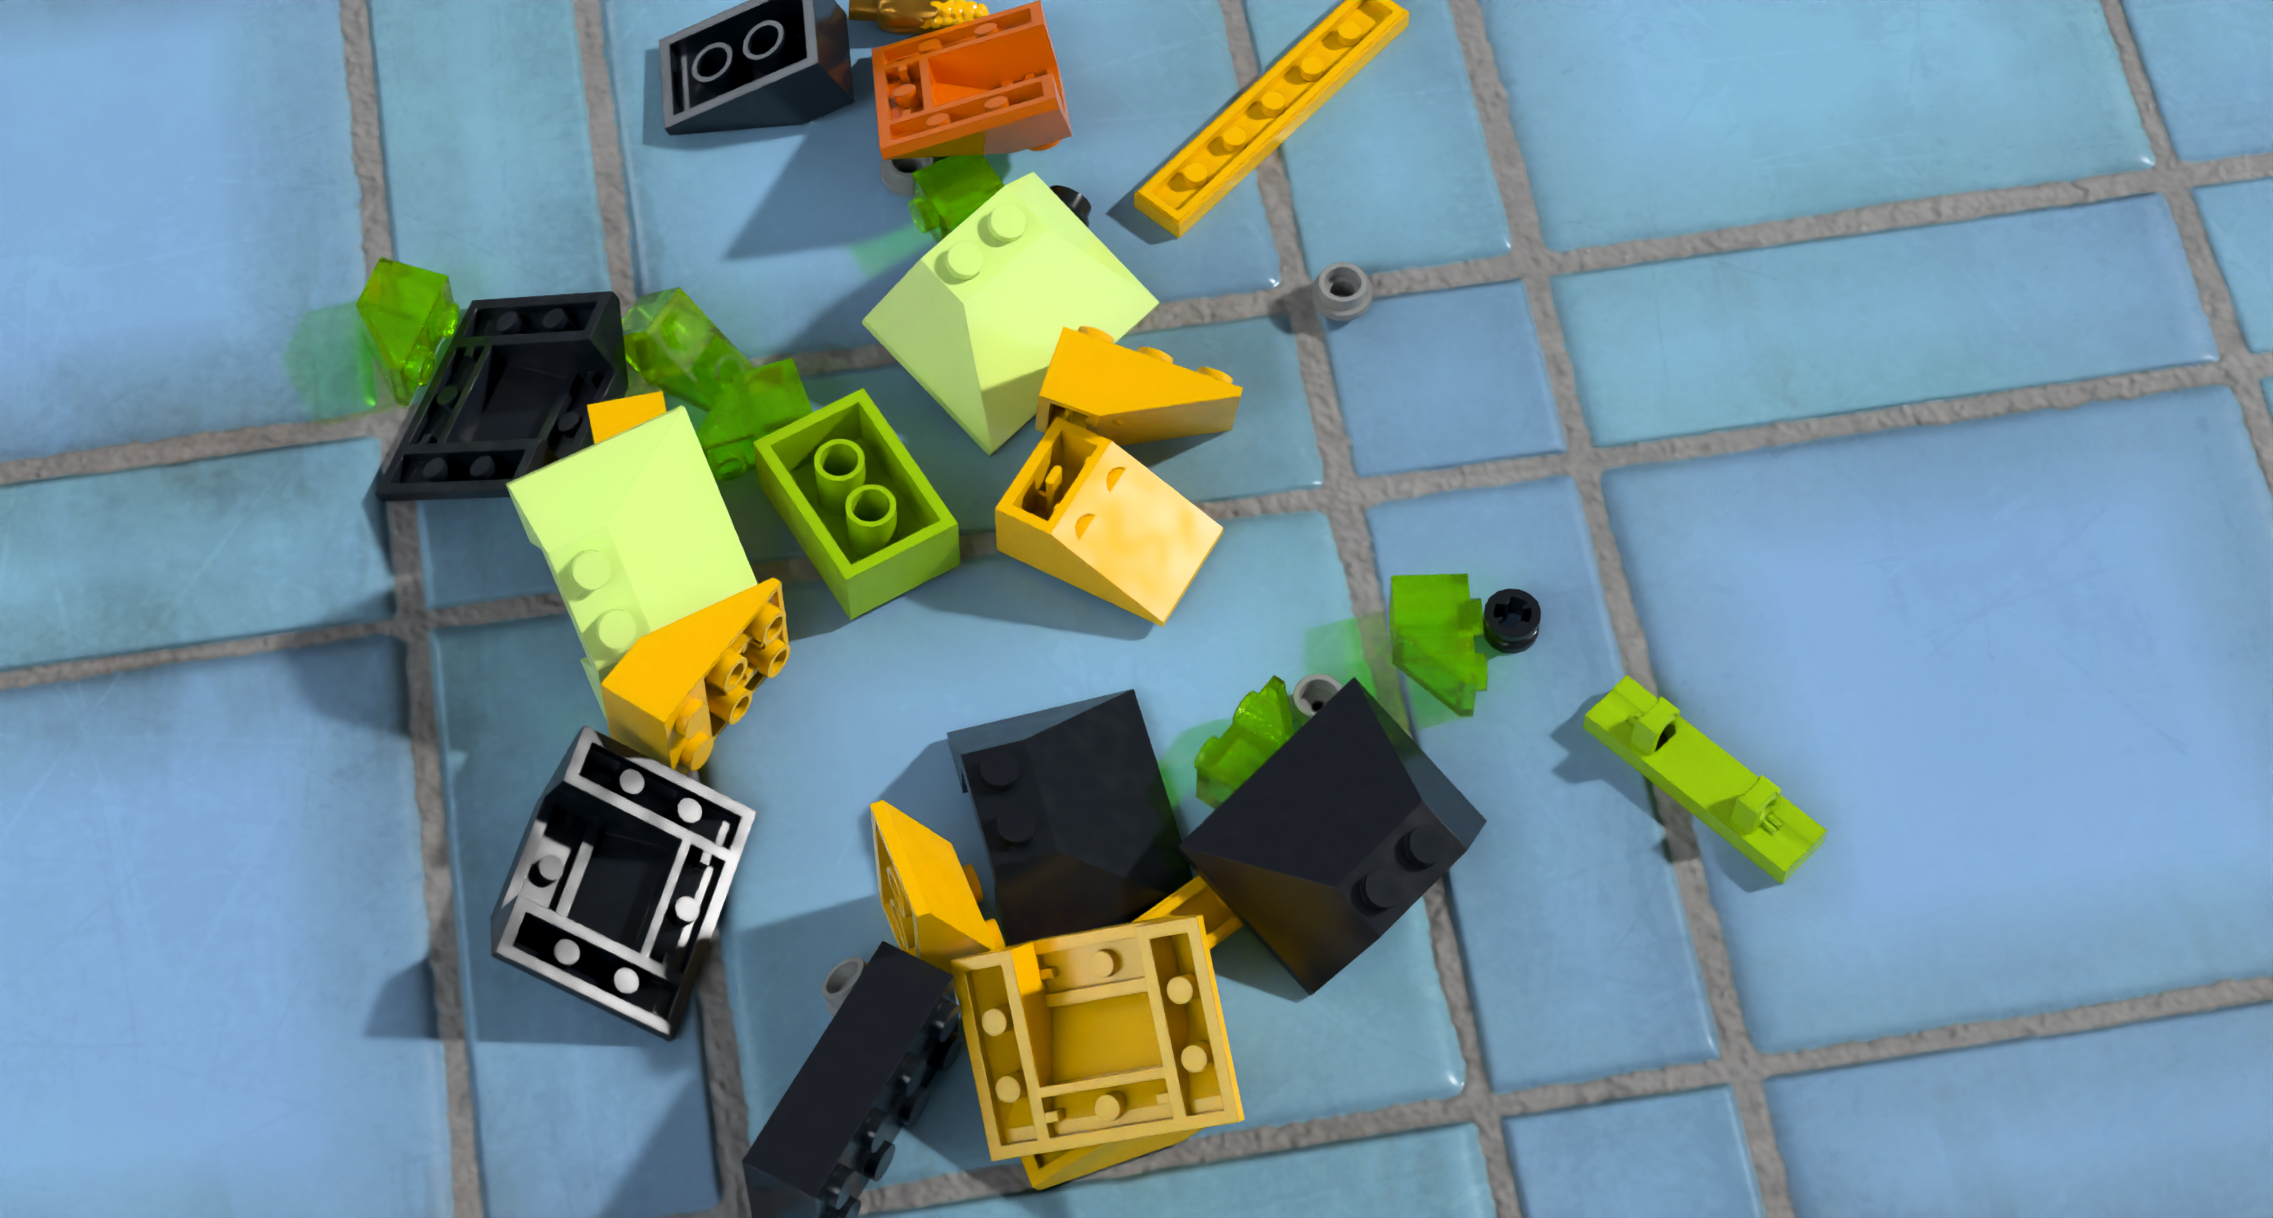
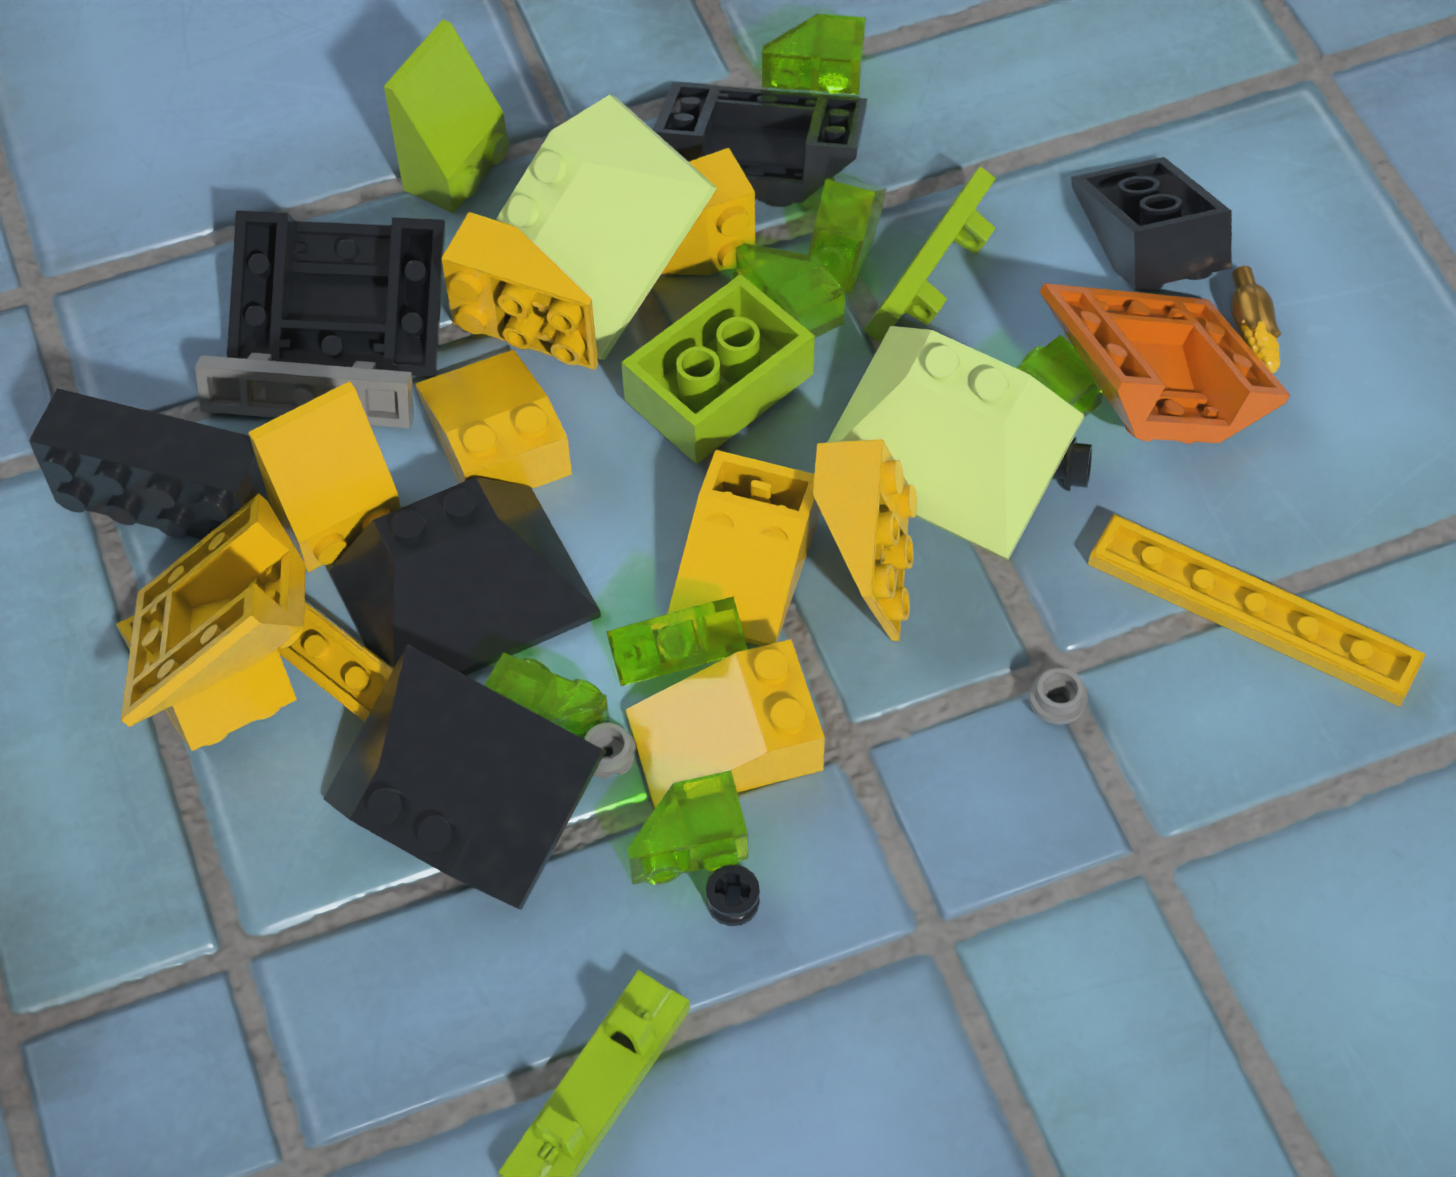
camera: 80 degrees right, 0 degrees up
none -> light grey hinge [195,353,414,429]
none -> lime slope [384,19,509,213]
none -> yellow slope [415,349,572,489]
none -> clear neon green slope [606,596,748,686]
none -> yellow slope [625,639,825,814]
none -> lime hinge [863,166,996,342]

